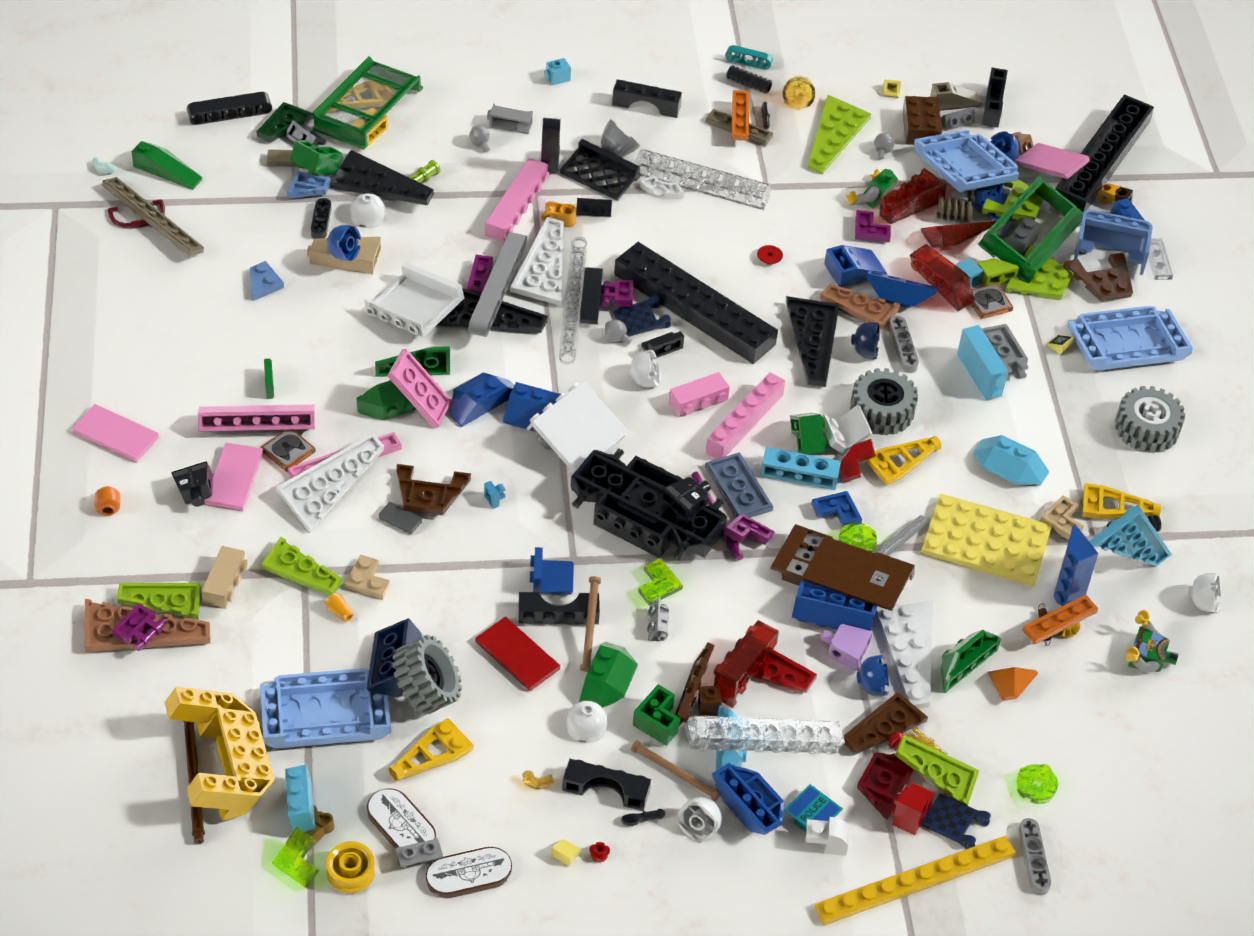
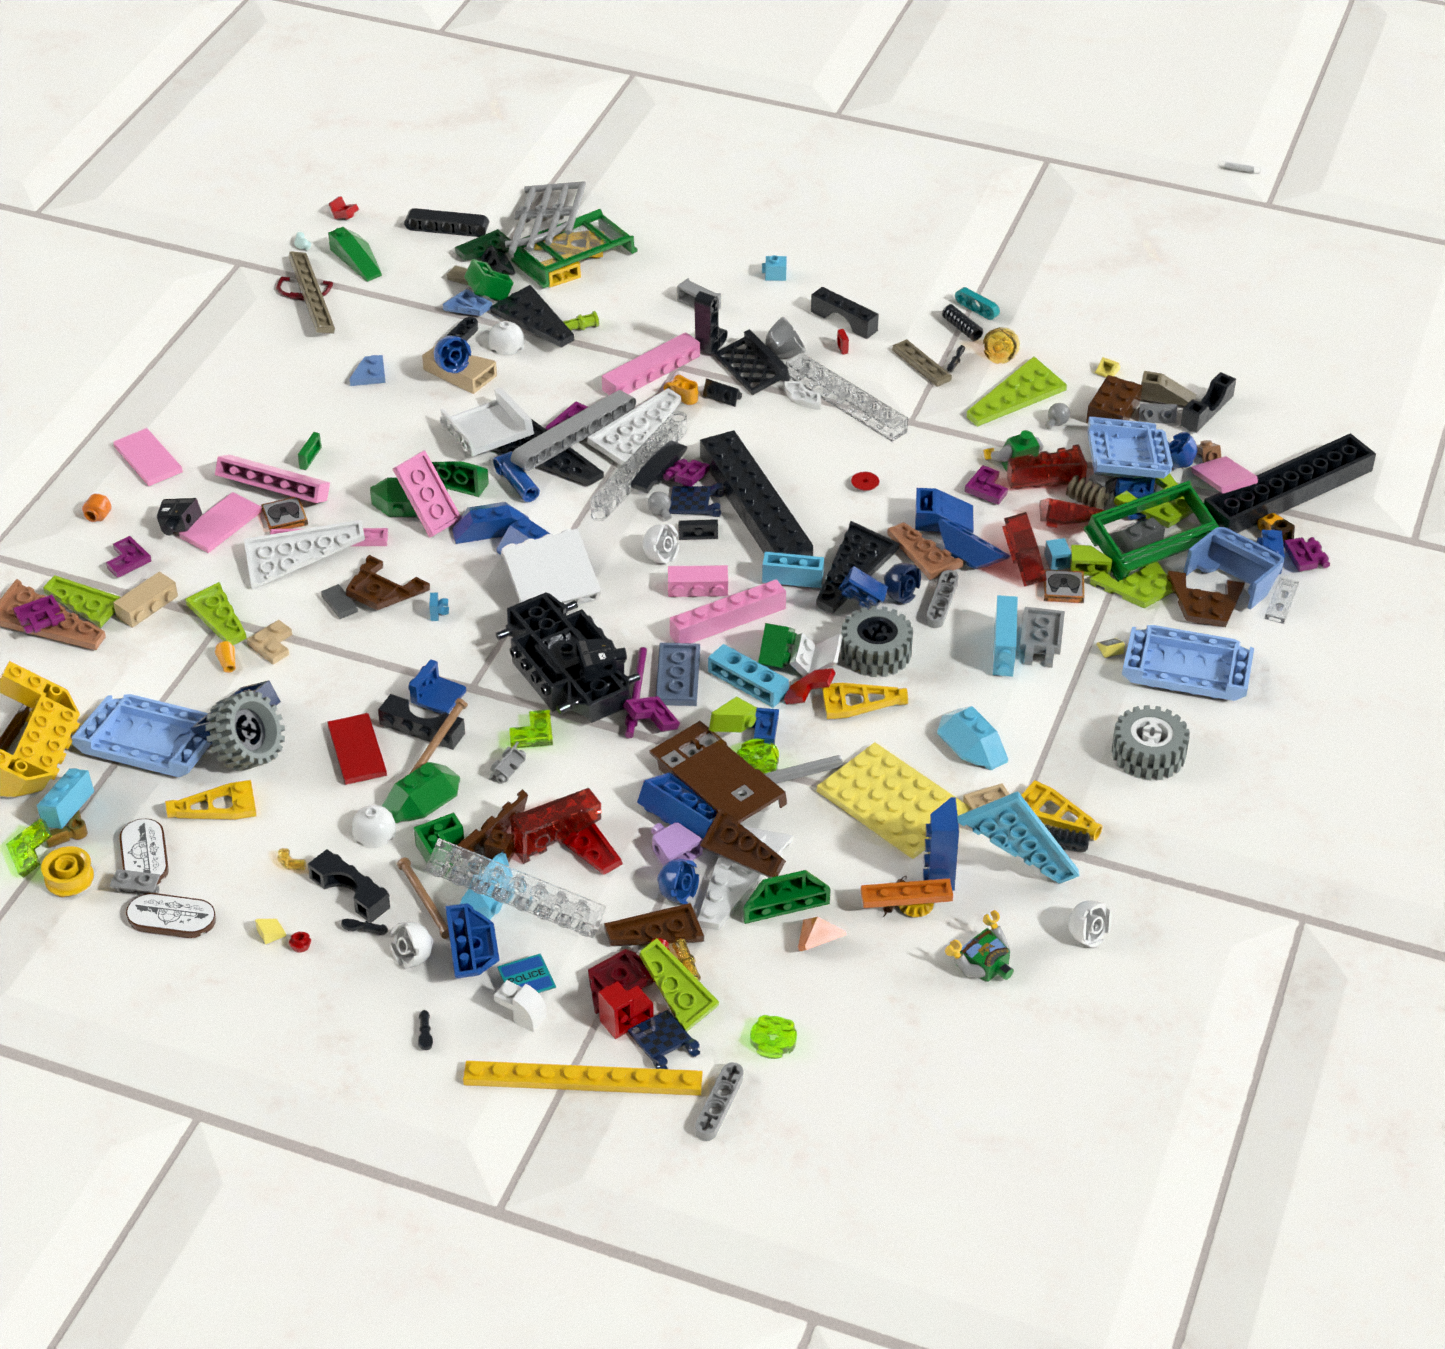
camera: 30 degrees right, 5 degrees down
light grey piece [469,125,490,152] -> none
orange plate [731,90,749,141] -> none
none -> magenta plate [106,536,152,578]
none -> red bracket [329,196,359,220]
none -> black piece [418,1010,433,1050]
none -> blue piece [493,452,540,502]
none -> light grey piece [505,181,586,255]
none -> reddish brown wing [700,808,786,878]
none -> lime slope [709,696,757,733]
none -> medium azure brick [762,552,824,588]
none -> red tile [837,329,849,355]
none -> blue slope [838,566,888,610]
none -> magenta plate [1284,537,1330,571]

